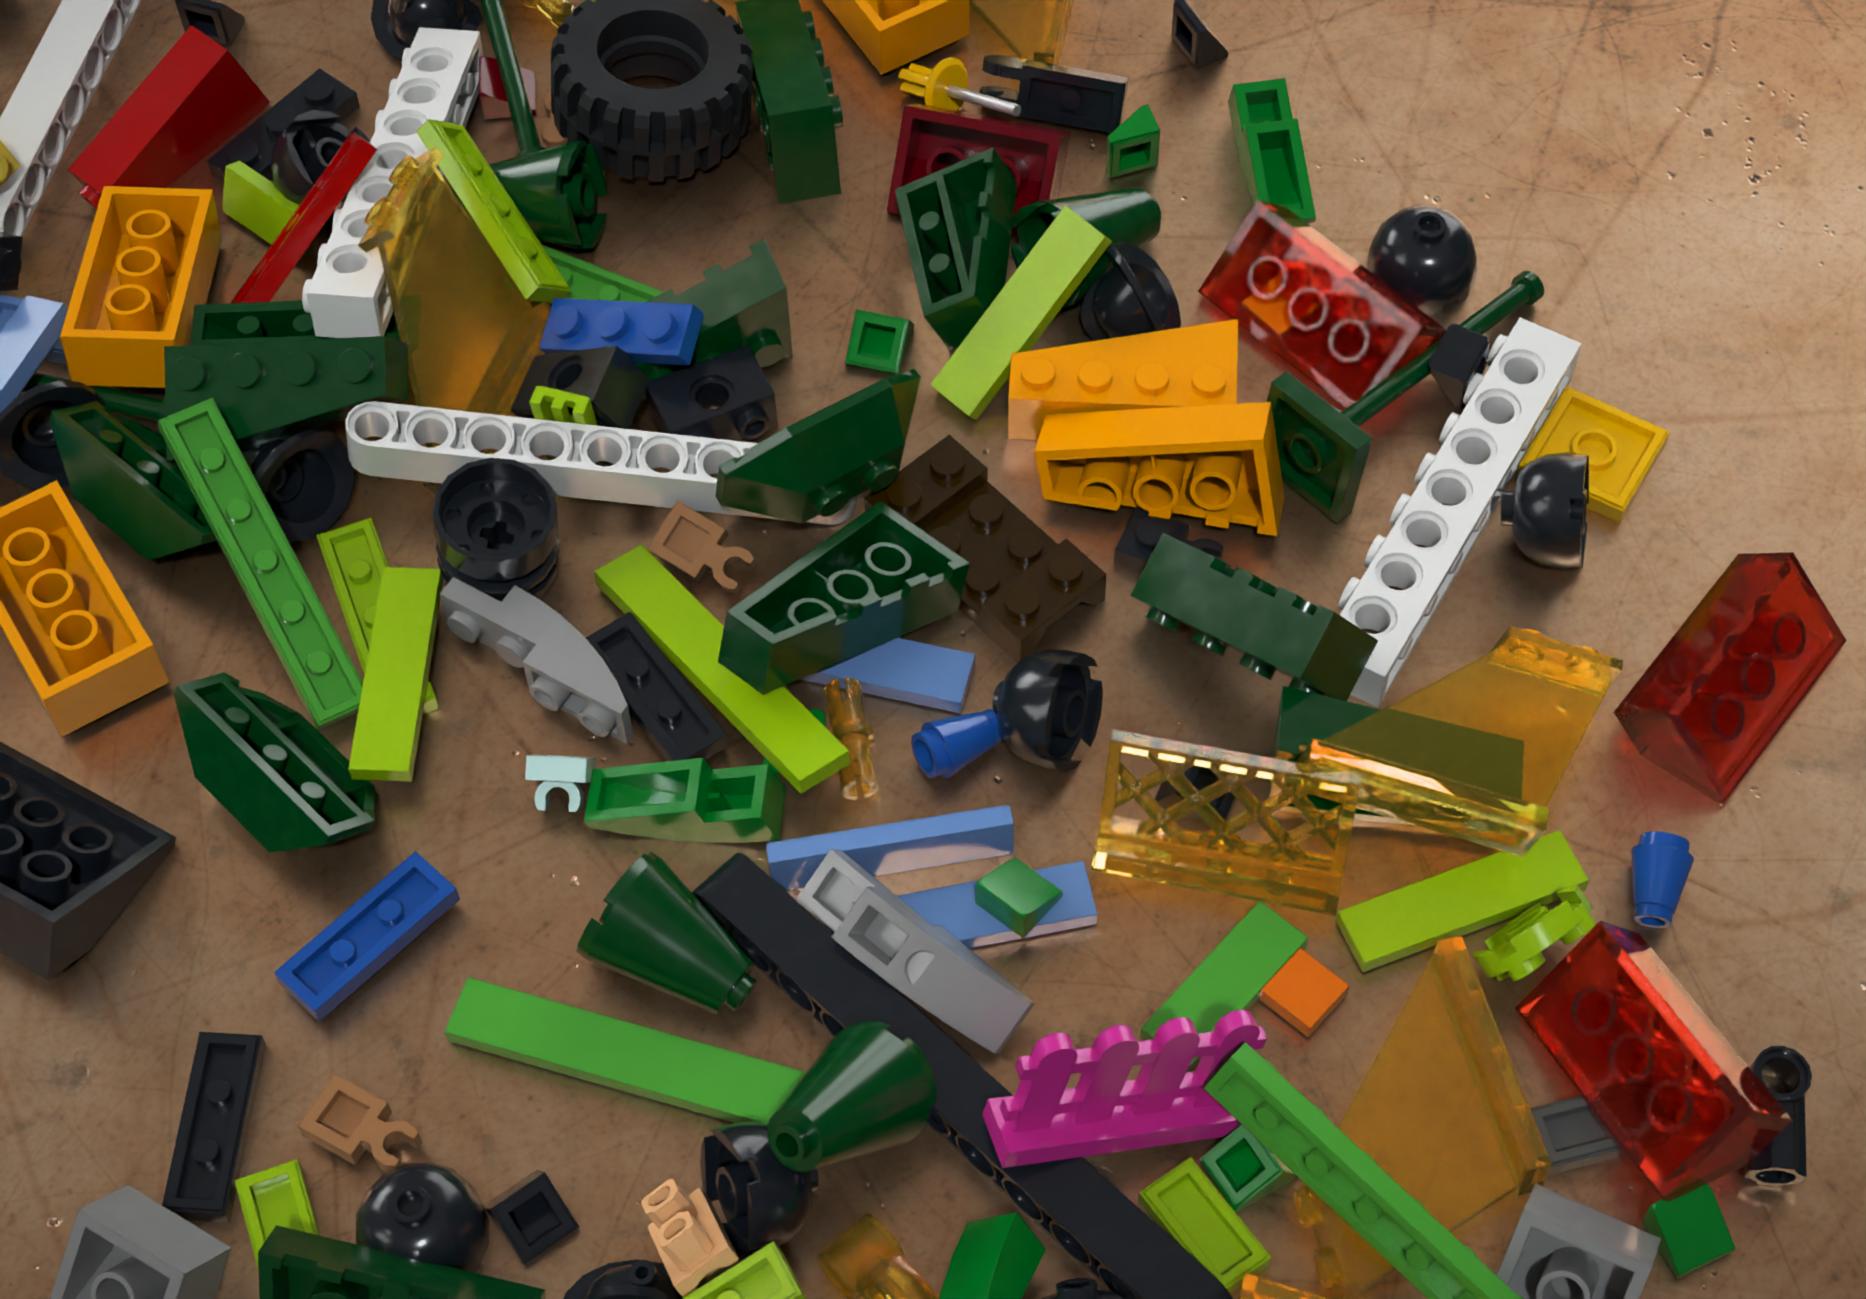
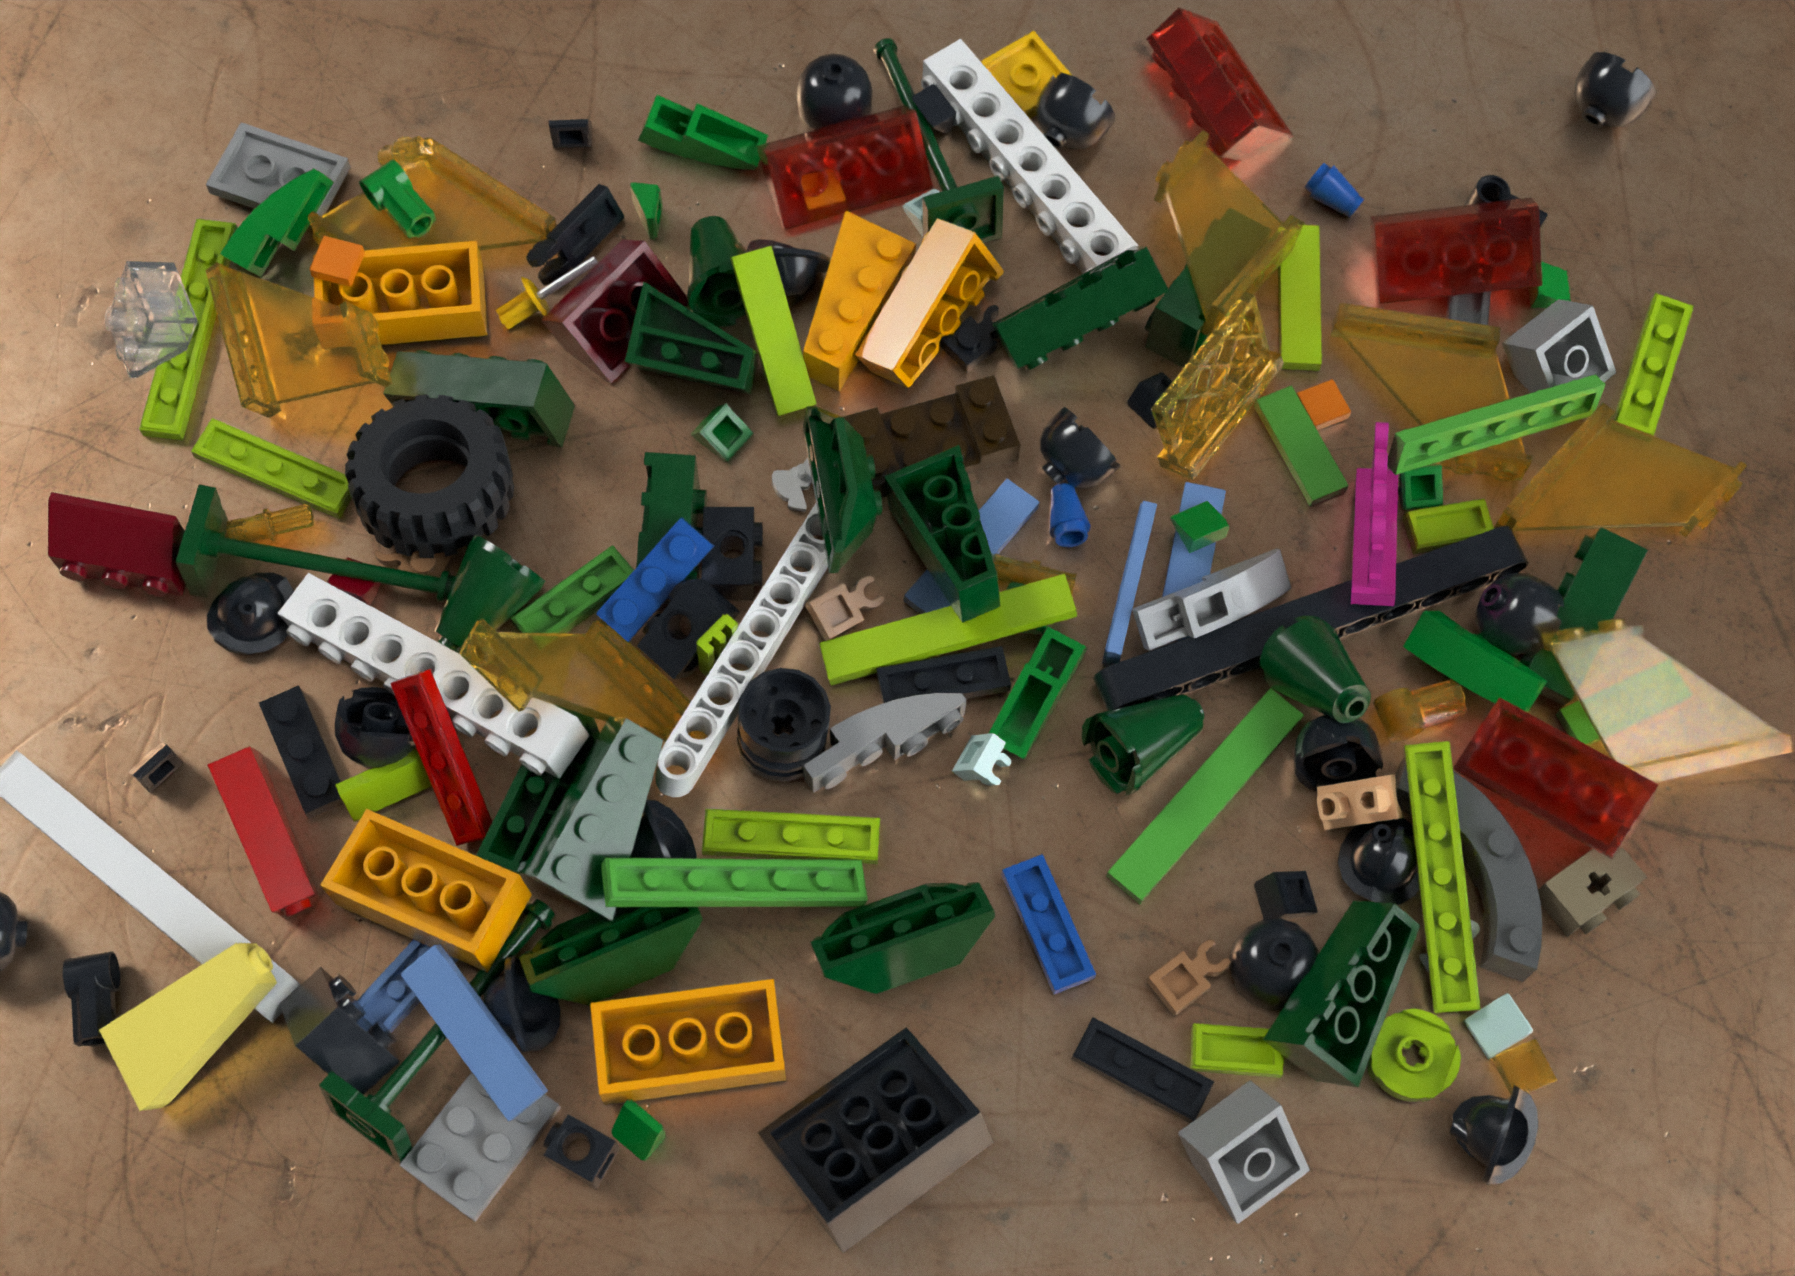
camera: 70 degrees left, 10 degrees up
lime tile [348,567,444,782] -> none
lime tile [416,119,571,303] -> none
lime plate [1472,885,1597,981] -> none

